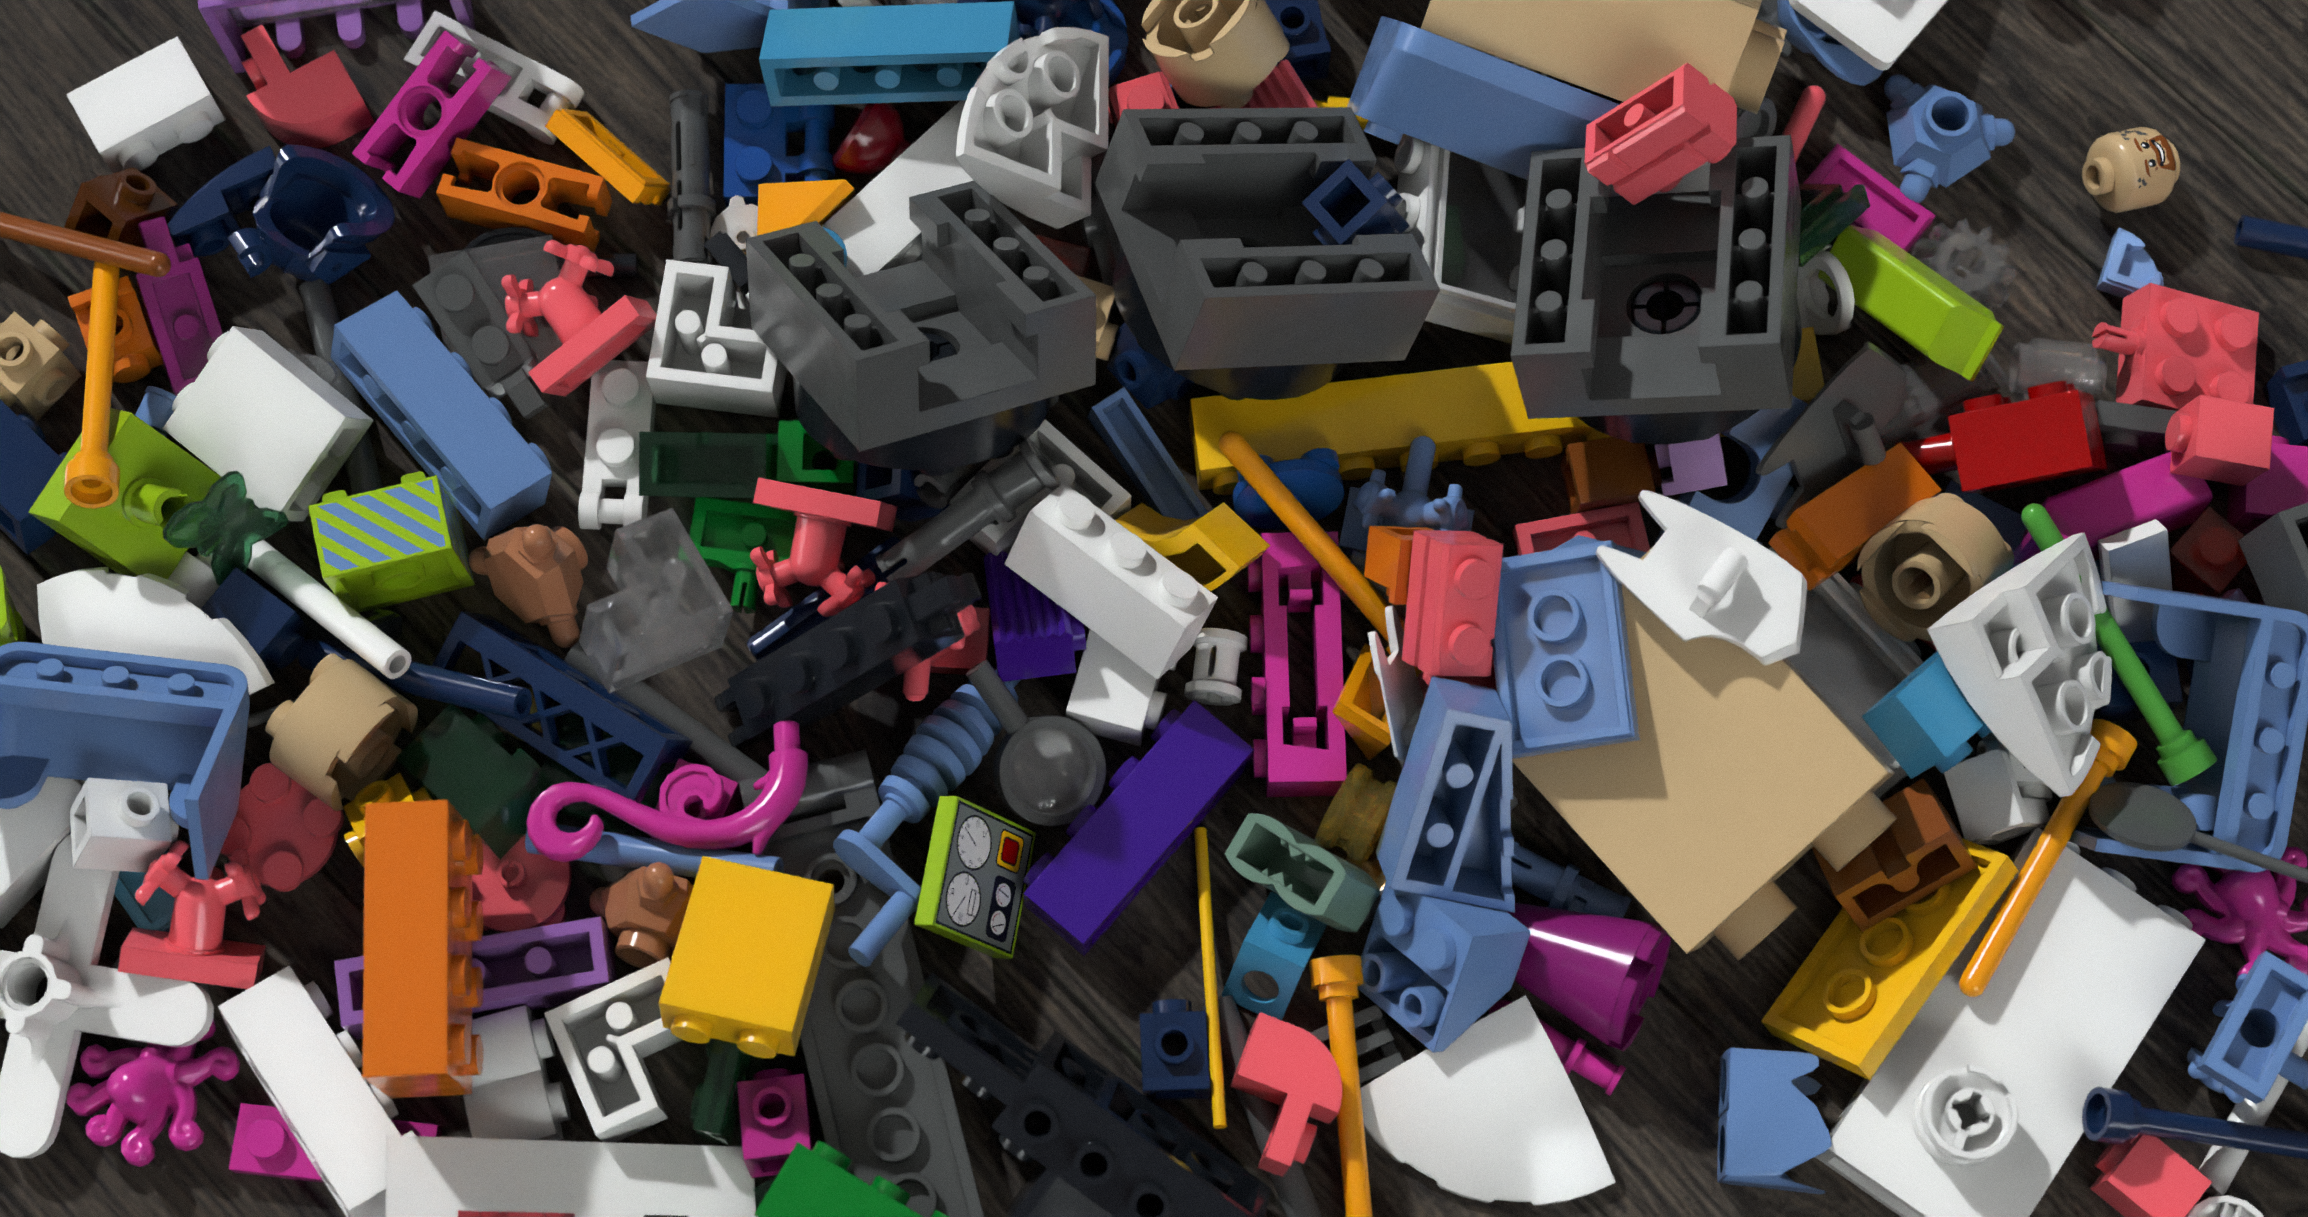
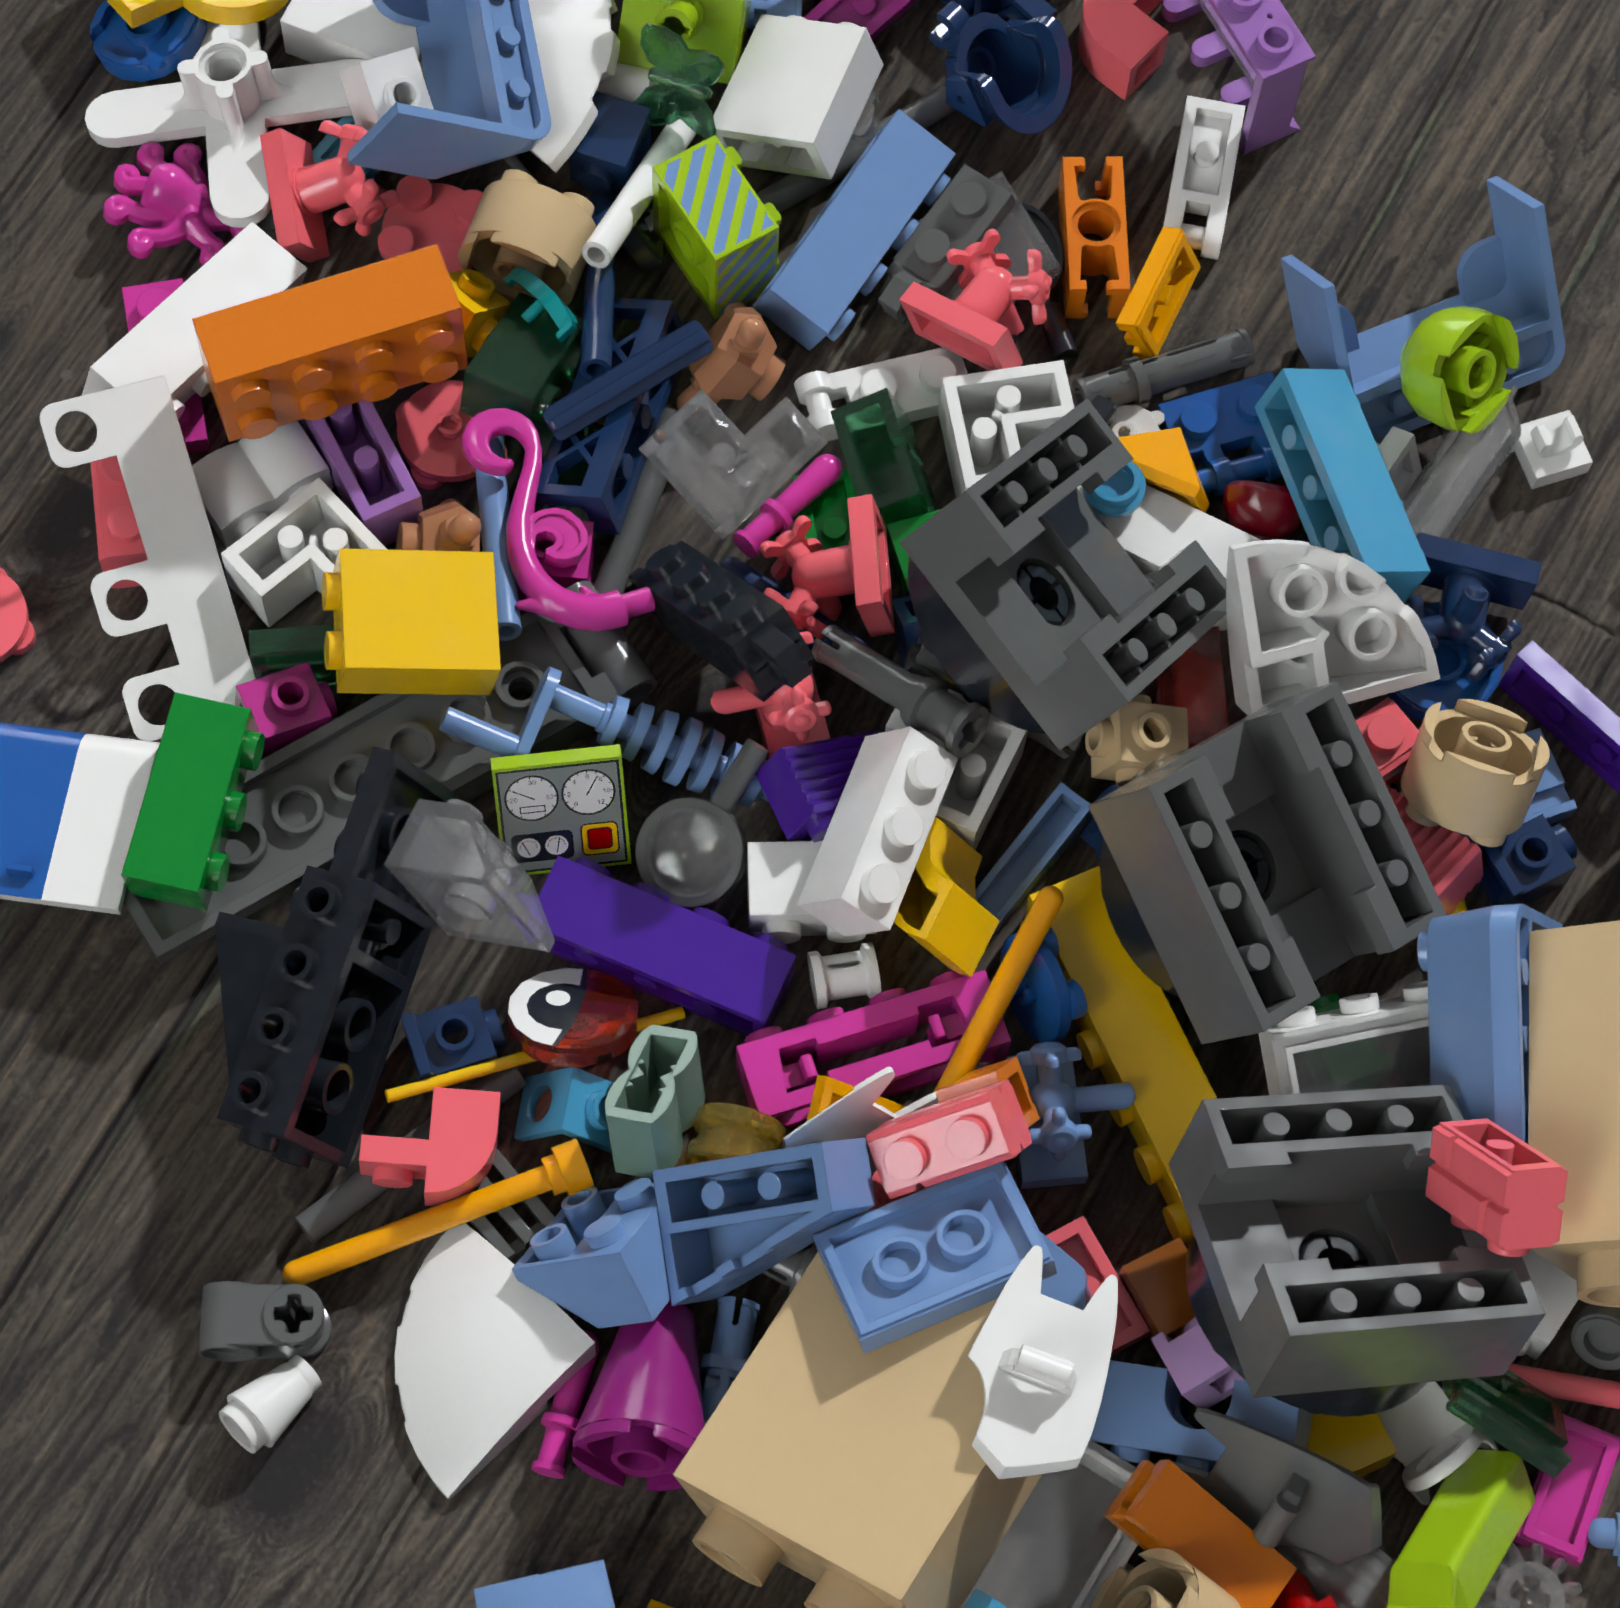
camera: 70 degrees right, 5 degrees down
dark pink piece [352,30,512,198] -> none
dark blue brick [1302,159,1410,245] -> none
none -> clear slope [384,799,555,952]
none -> teal piece [502,266,578,343]
none -> tile [508,968,638,1068]
none -> dark blue axle [542,320,713,441]
none -> dark pink piece [733,454,842,558]

